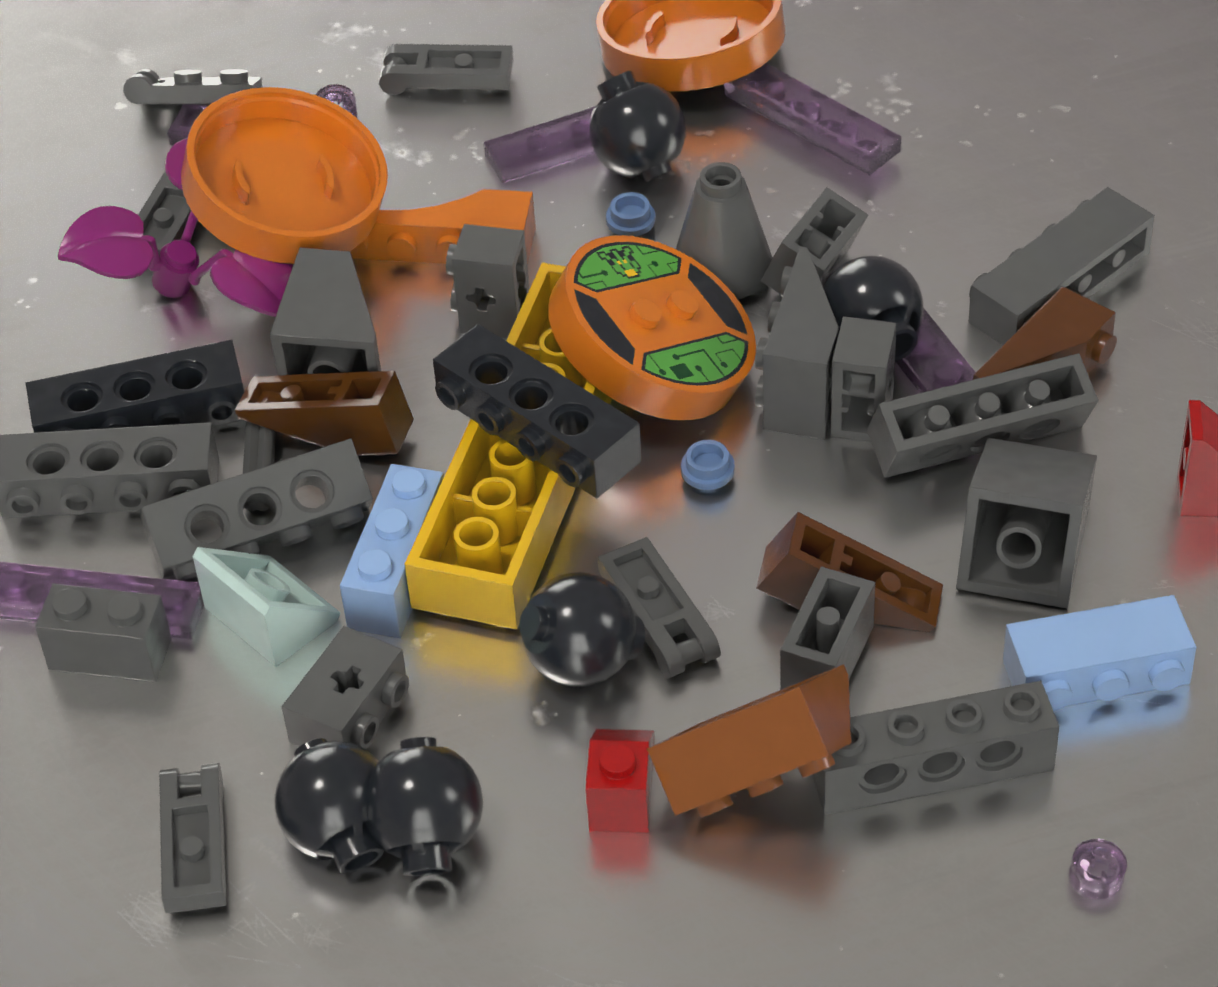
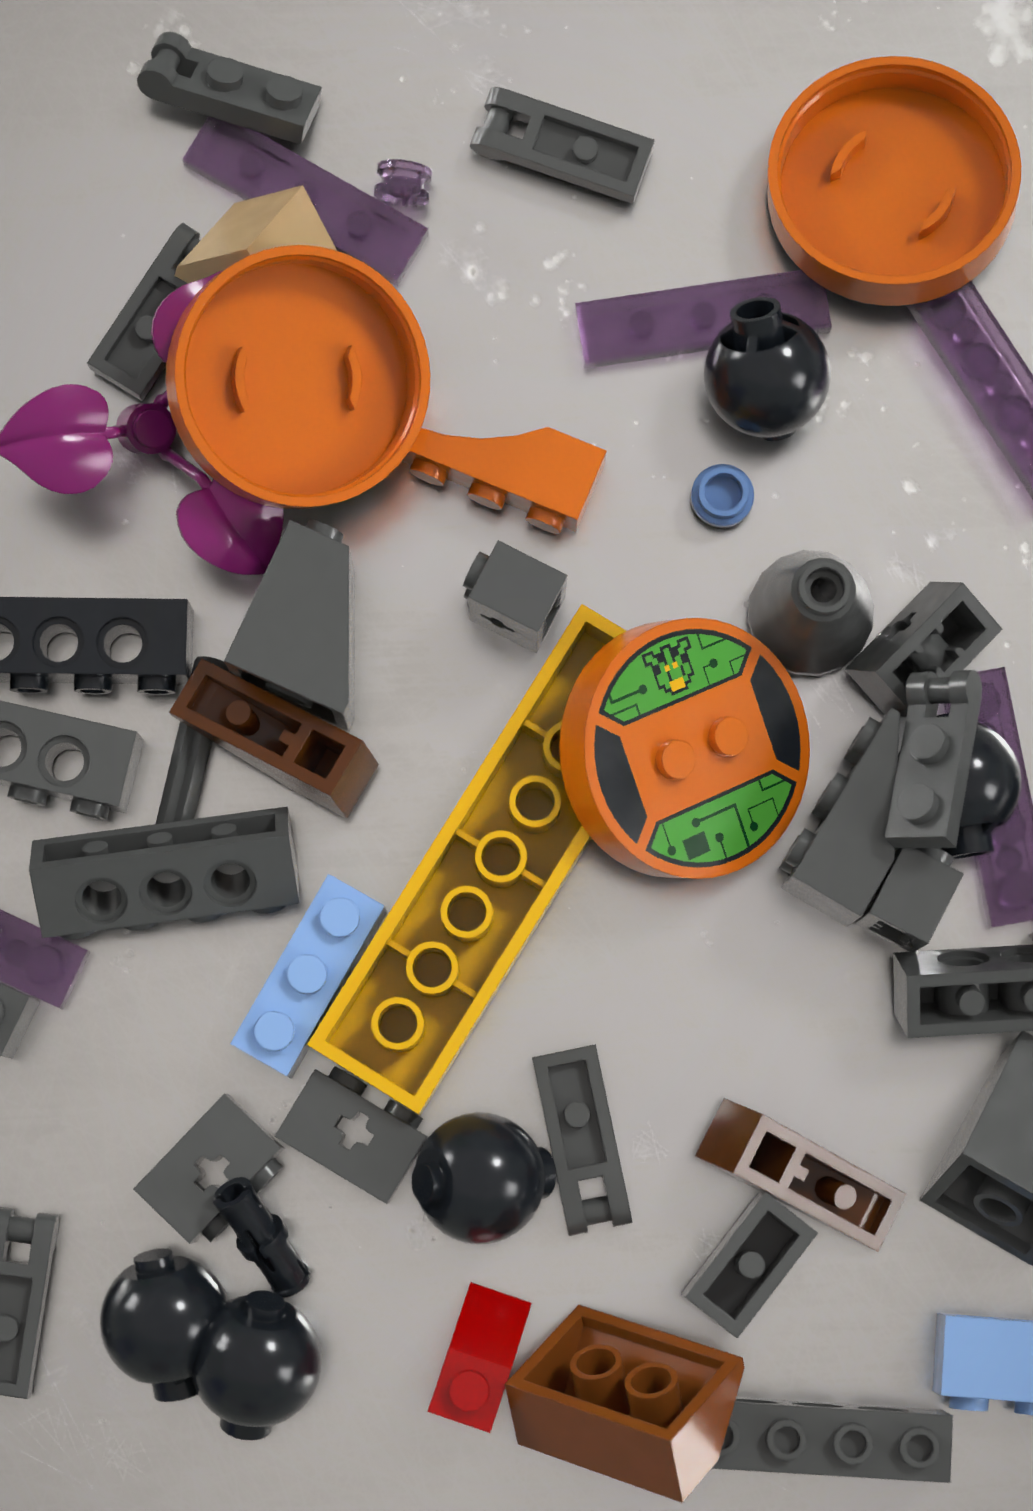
camera: 10 degrees right, 35 degrees up
light aqua slope [193,547,341,667] -> none
black brick [433,324,641,499] -> none
medium blue plate [681,440,735,490] -> none
none -> black pin [213,1177,311,1298]
none -> dark grey brick [274,1065,428,1204]
none -> dark grey plate [885,670,982,848]

